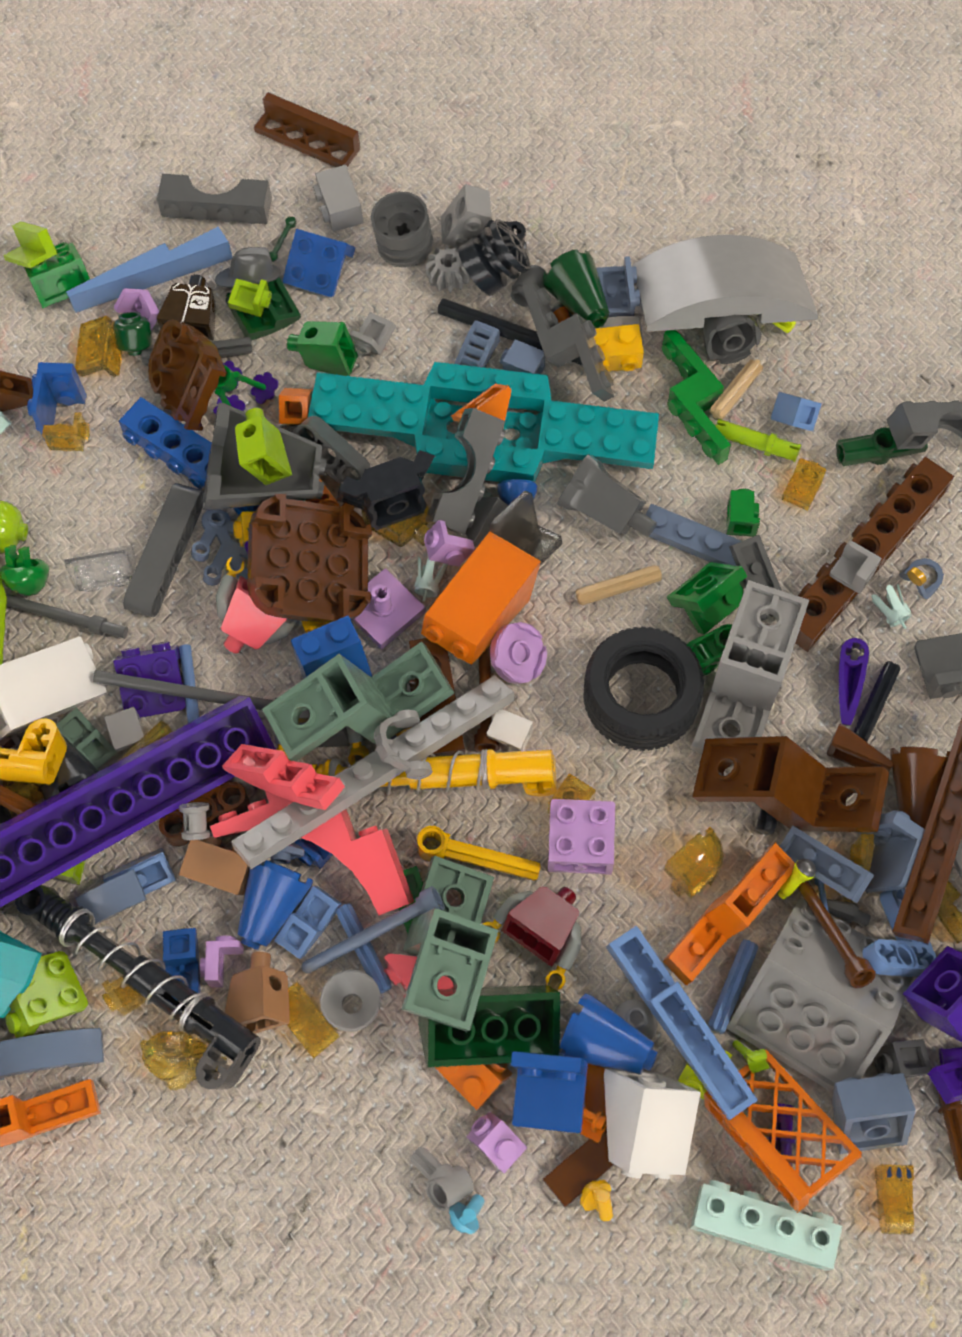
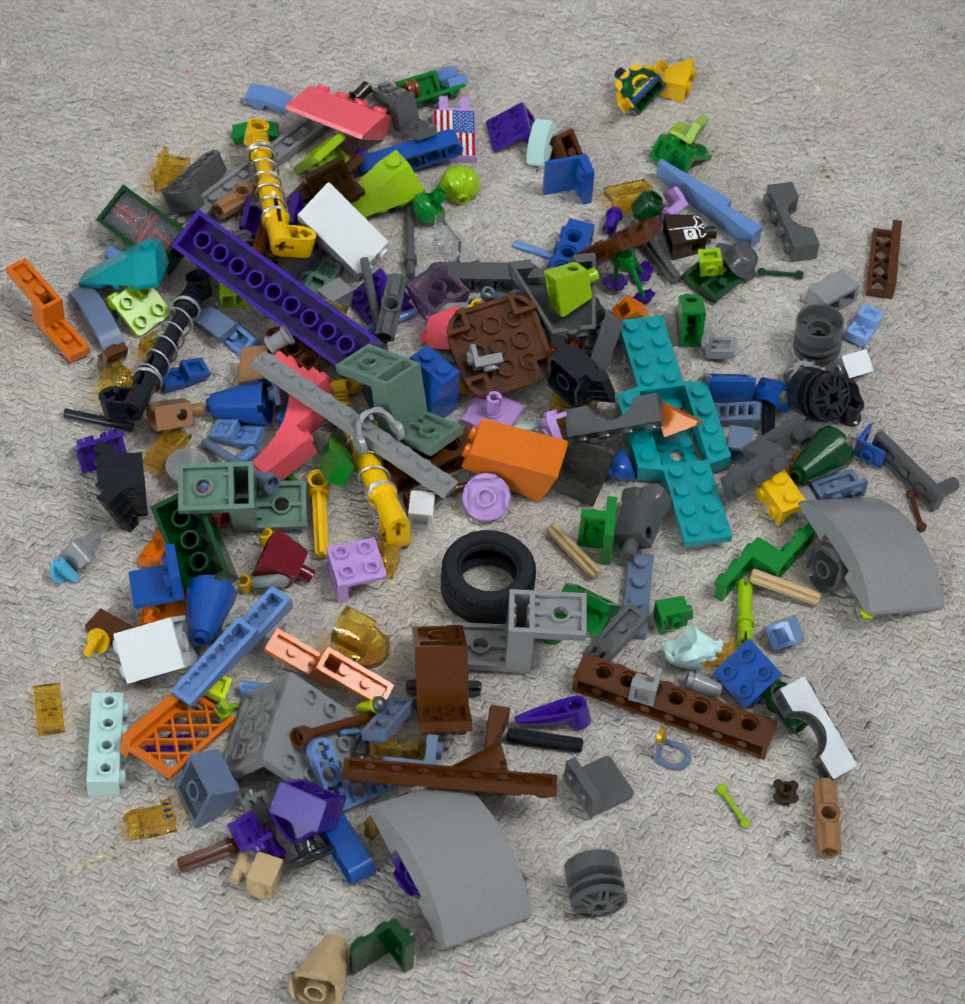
camera: 65 degrees right, 15 degrees down
clear yellow bracket [42,412,90,451] -> none
lavender bracket [200,936,244,988] -> none
coral slope [222,744,345,810] -> none
blue bracket [282,229,356,298] -> none
lavender bracket [467,1112,527,1173] -> none
light aqua piece [871,584,912,629] -> none
none -> clear yellow slope [33,683,65,736]
none -> black bar [63,408,135,432]
none -> dark purple bracket [72,429,127,474]
none -> black slope [92,441,148,533]
none -> reddish brown slope [97,342,128,371]
none -> green slope [318,434,355,487]
none -> dark grey piece [374,273,407,343]
none -> clear purple slope [406,261,470,322]
none -> light grey bracket [466,344,503,372]
none -> medium blue bar [513,240,555,260]
none -> green bracket [577,496,617,565]
none -> dark purple pin [602,207,623,235]
none -> light aqua hair [663,624,723,671]
none -> light grey cone [683,670,722,698]
none -> blue slope [703,373,756,403]
none -> blue hinge [713,638,783,709]
none -> blue bracket [753,377,790,413]
none -> light blue slope [844,304,885,347]
none -> blue bracket [854,424,886,468]
none -> dark grey piece [872,431,960,512]
none -> reddish brown hinge [906,490,927,532]

